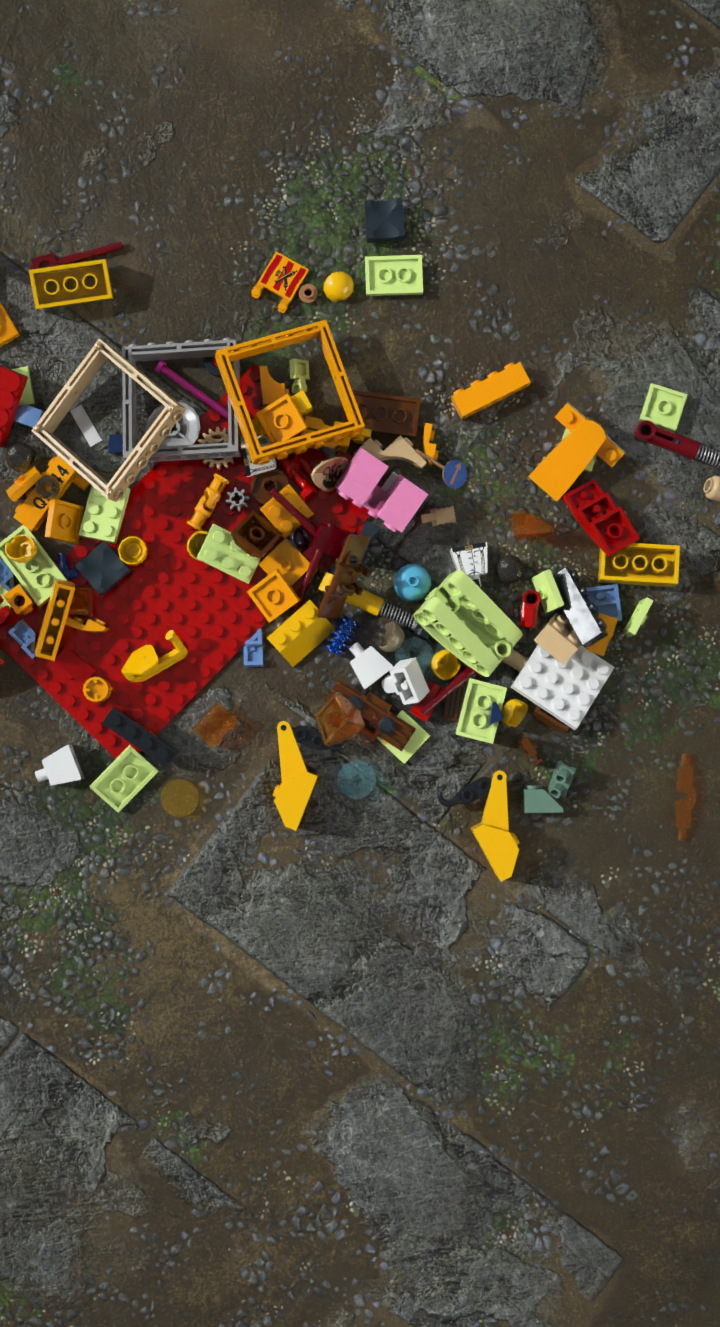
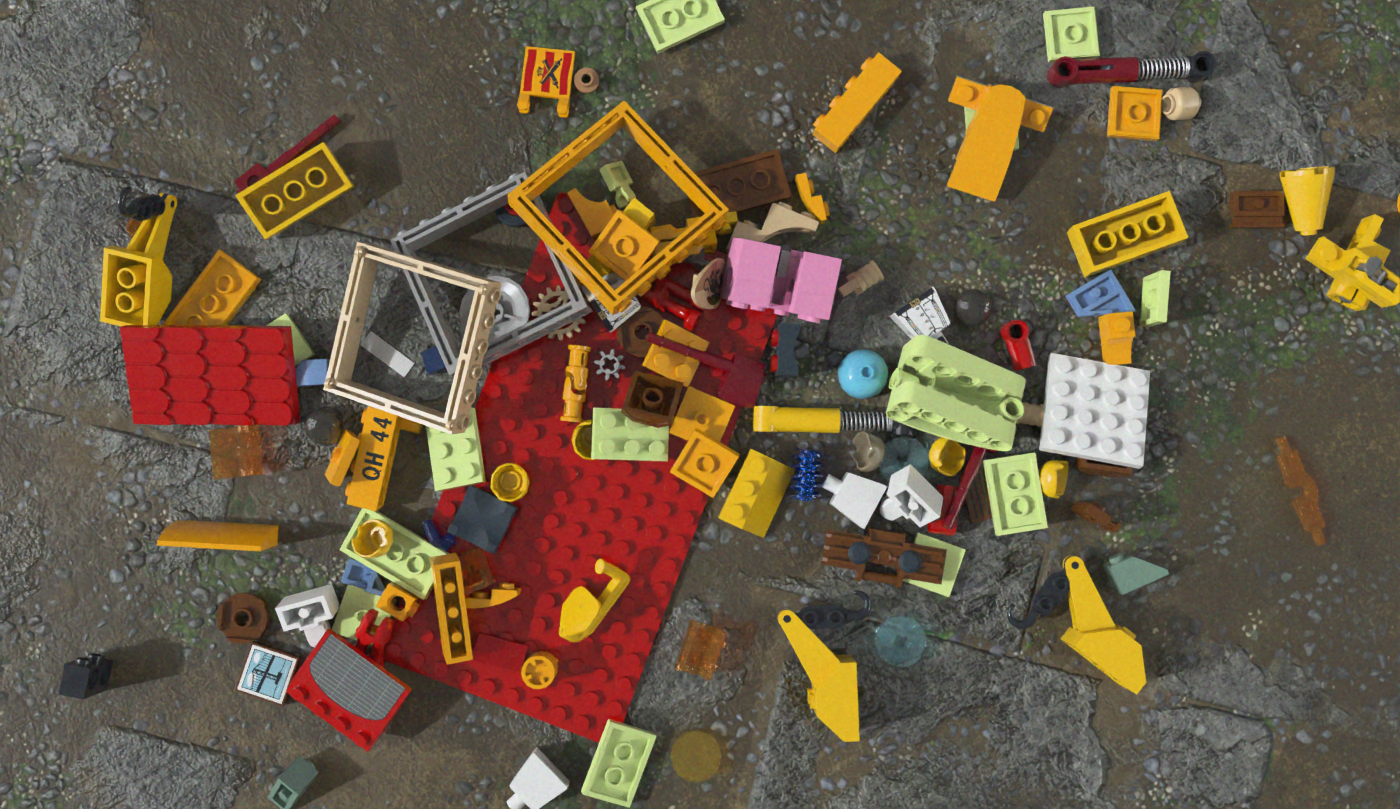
camera: 20 degrees left, 0 degrees up
medium blue slope [8,619,36,659] -> none
clear smoke piece [35,475,60,500] -> none
light orange plate [45,499,84,544] -> none
black brick [102,707,179,768] -> none
dark pink bar [155,360,228,420] -> none
medium blue slope [243,628,264,667] -> none
black hat [289,527,310,551] -> none
dark red piece [291,522,354,612] -> none
clear orange slope [315,692,365,746] -> none
reddish brown piece [317,534,371,618] -> none
yellow hair [323,272,354,302] -> none
blue piece [416,449,467,489] -> none
dark blue slope [488,701,503,725] -> none
clear orange slope [510,510,554,539] -> none
yellowish green plate [531,569,564,613] -> none
tan slope [534,612,582,665] -> none
sand green hips [547,761,576,798] -> none
brick [553,568,609,647] -> none
red slope [562,478,640,557] -> none
none -> light orange plate [1107,86,1163,141]

